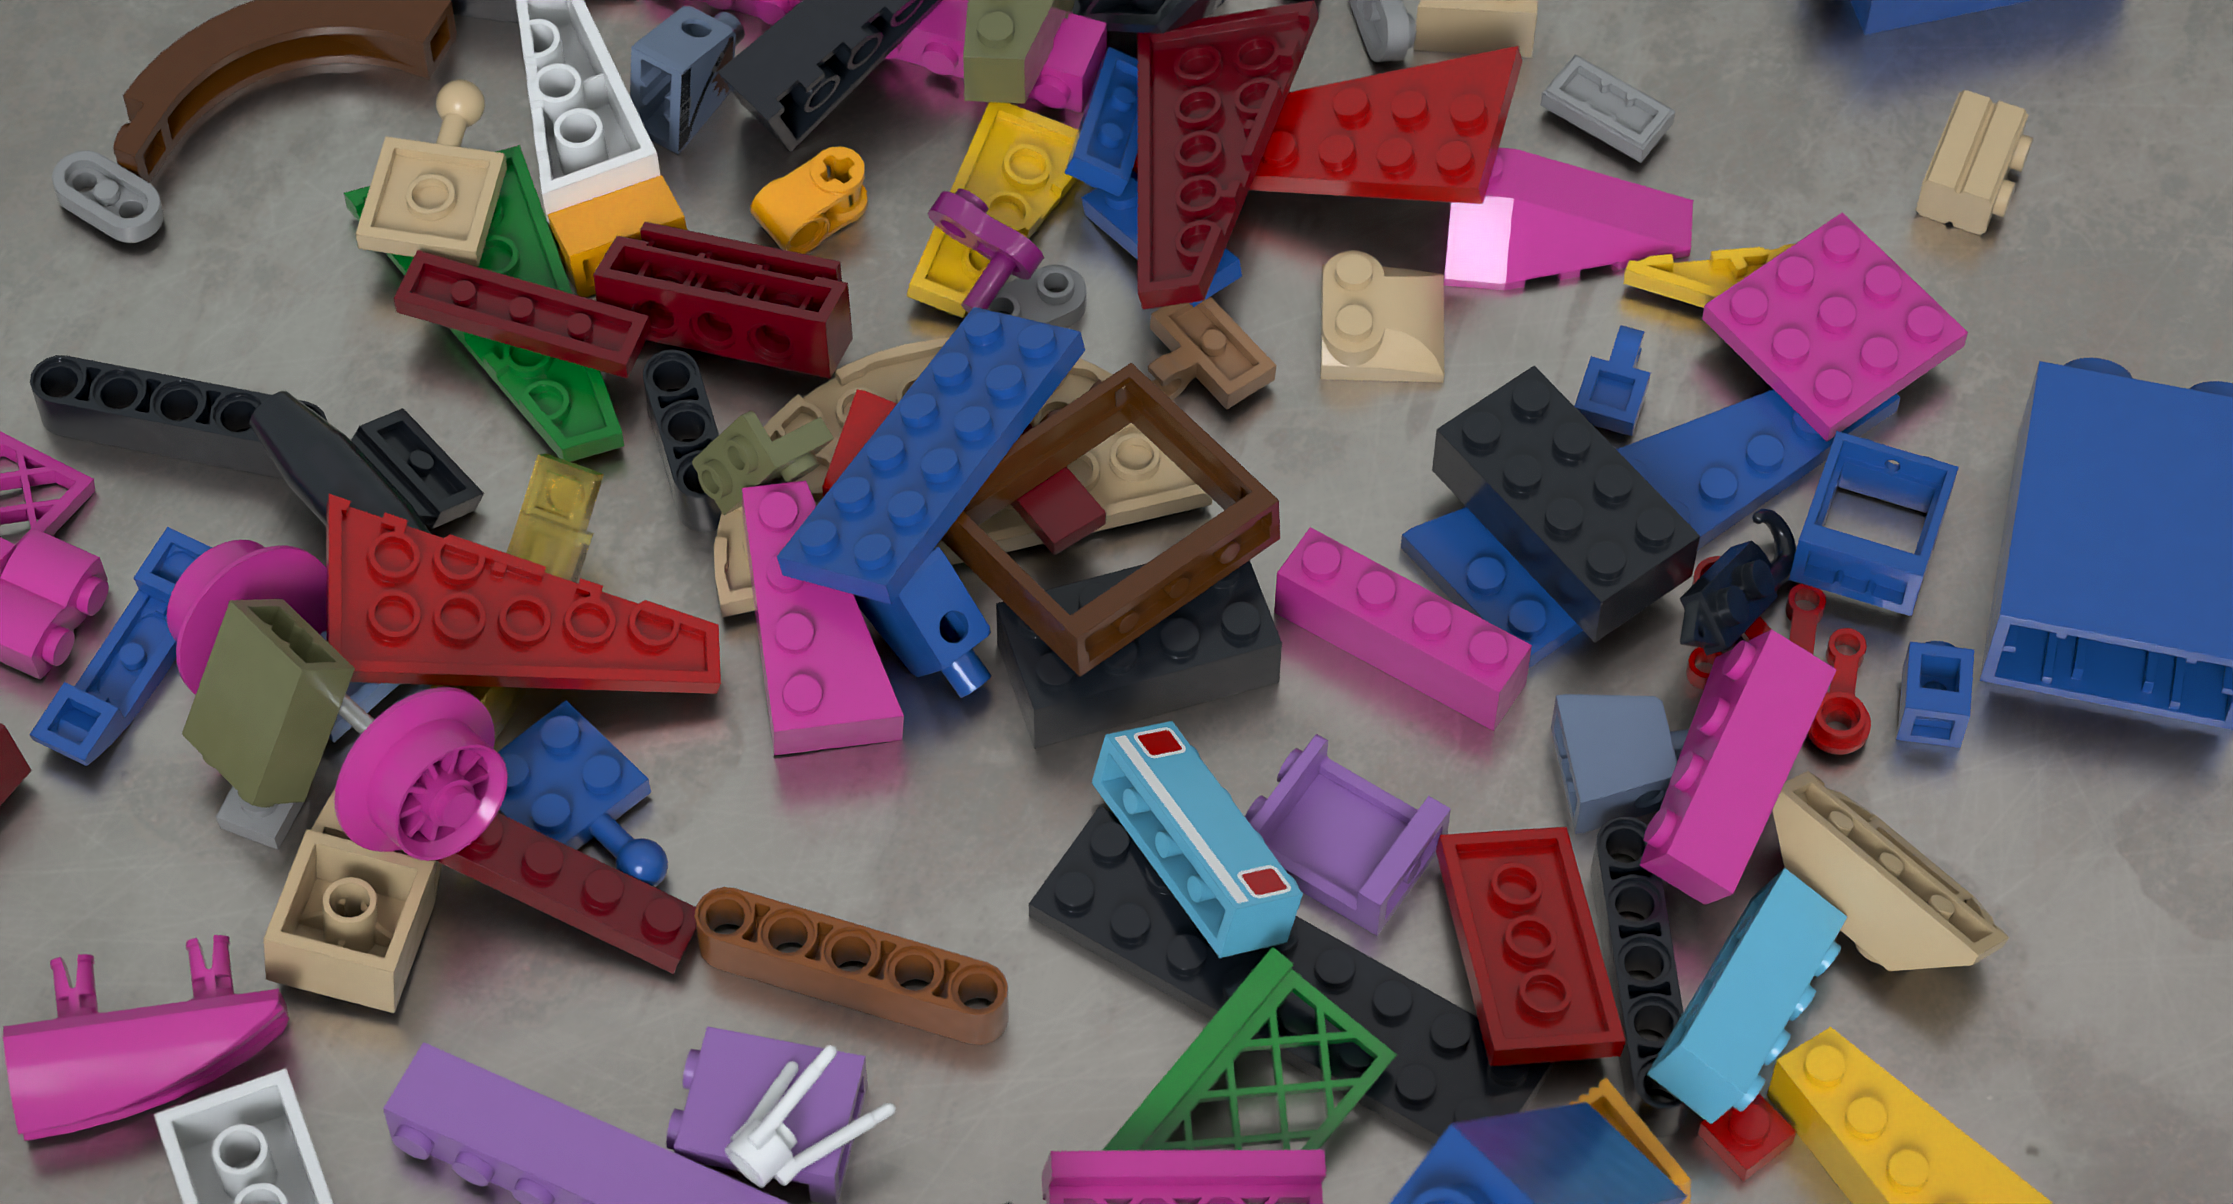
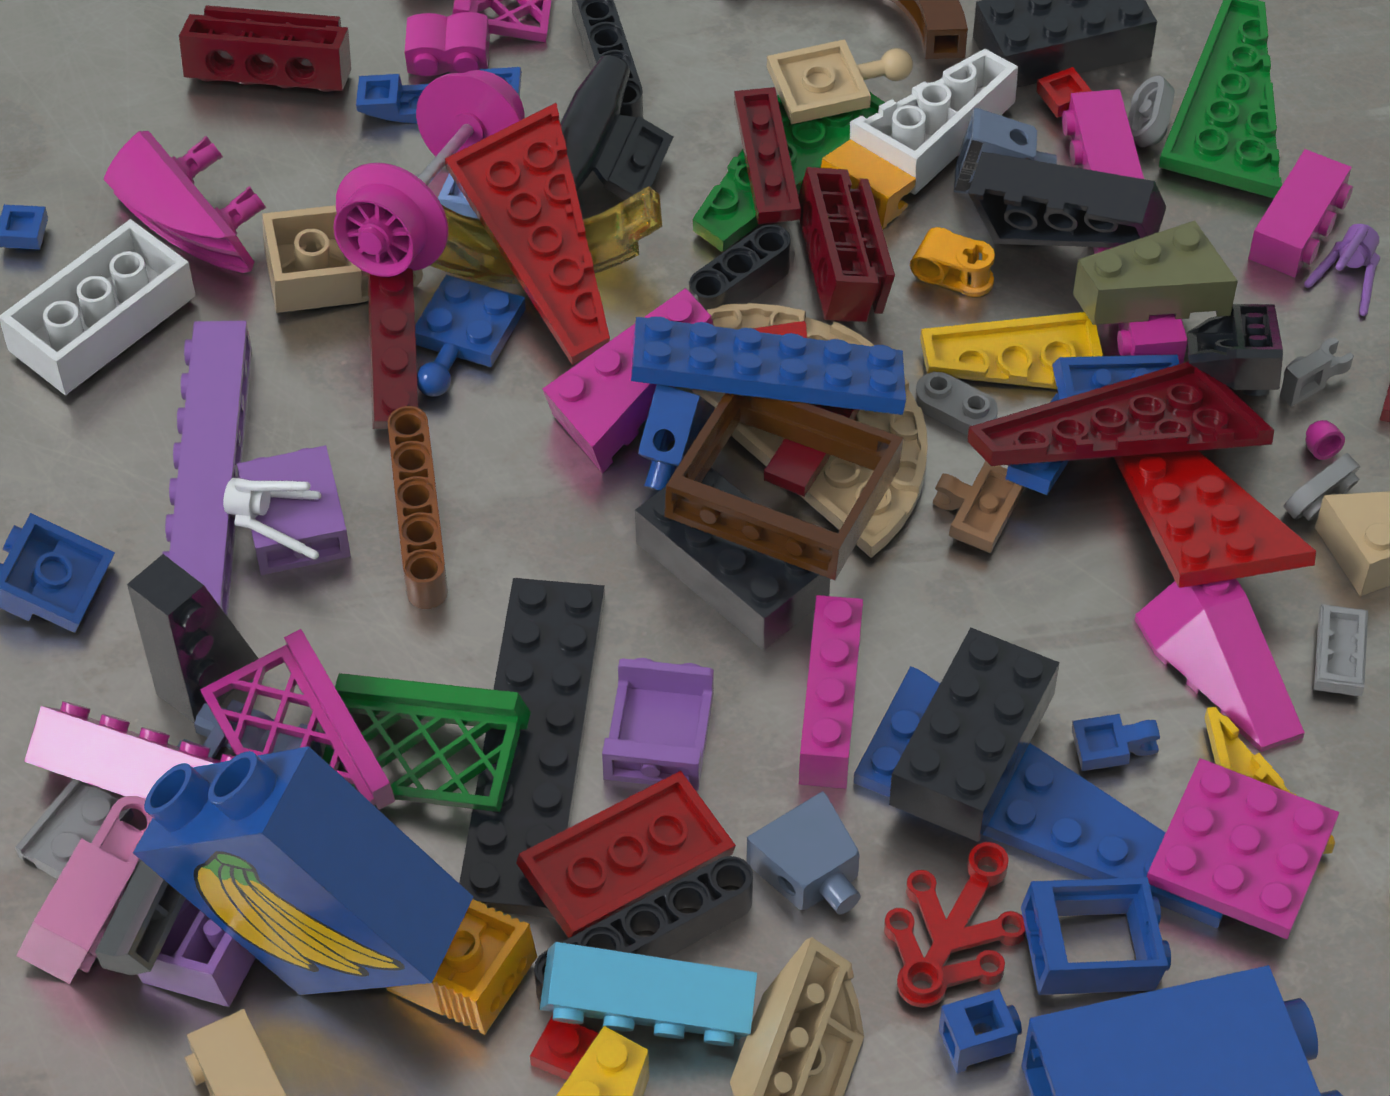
camera: 65 degrees right, 5 degrees down
olive brick [182,599,355,808] -> none
olive bracket [692,411,834,515] -> none
magenta piece [927,188,1044,313] -> none
medium azure brick [1092,721,1303,958] -> none
tan slope [1320,251,1444,383] -> none
dark pink wedge [1639,629,1837,905] -> none
black plate [1679,508,1797,656] -> none

